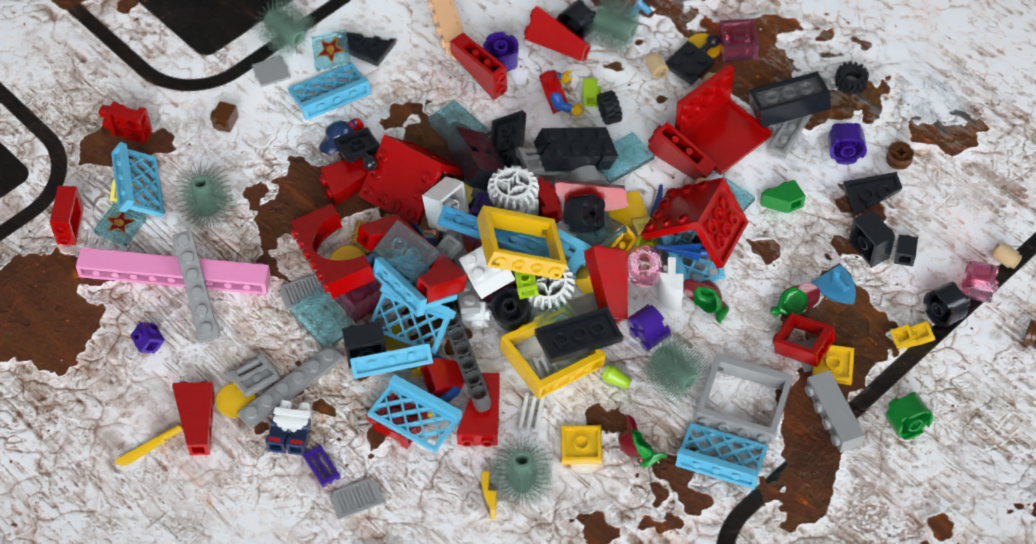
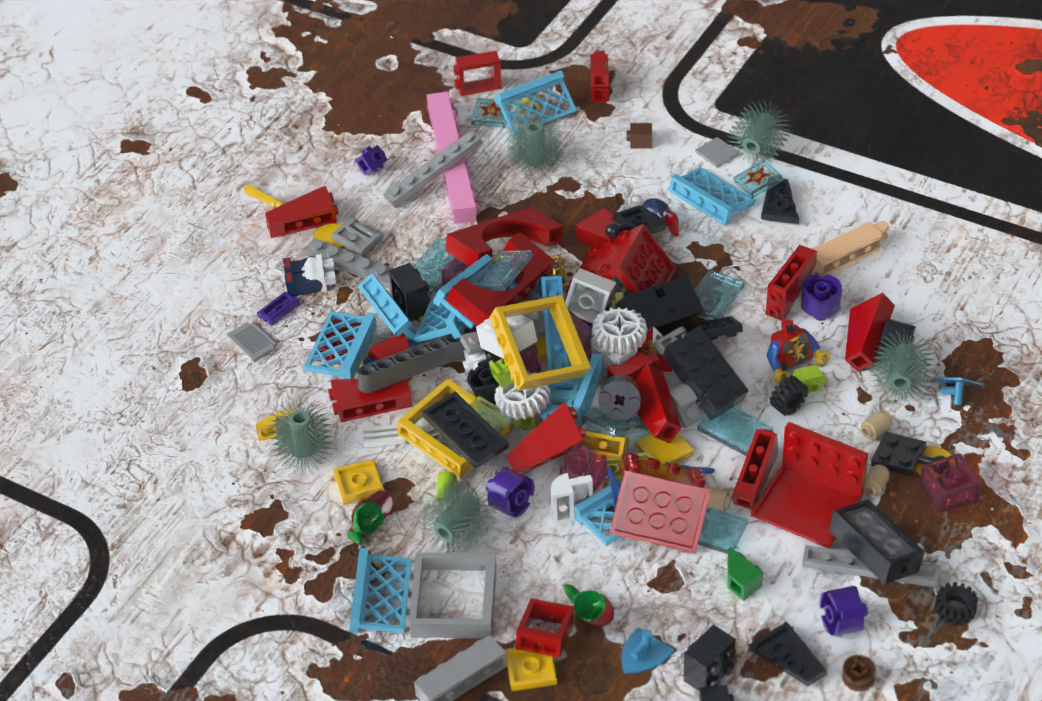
camera: 75 degrees right, 10 degrees down
green hair [683,279,729,324] -> none

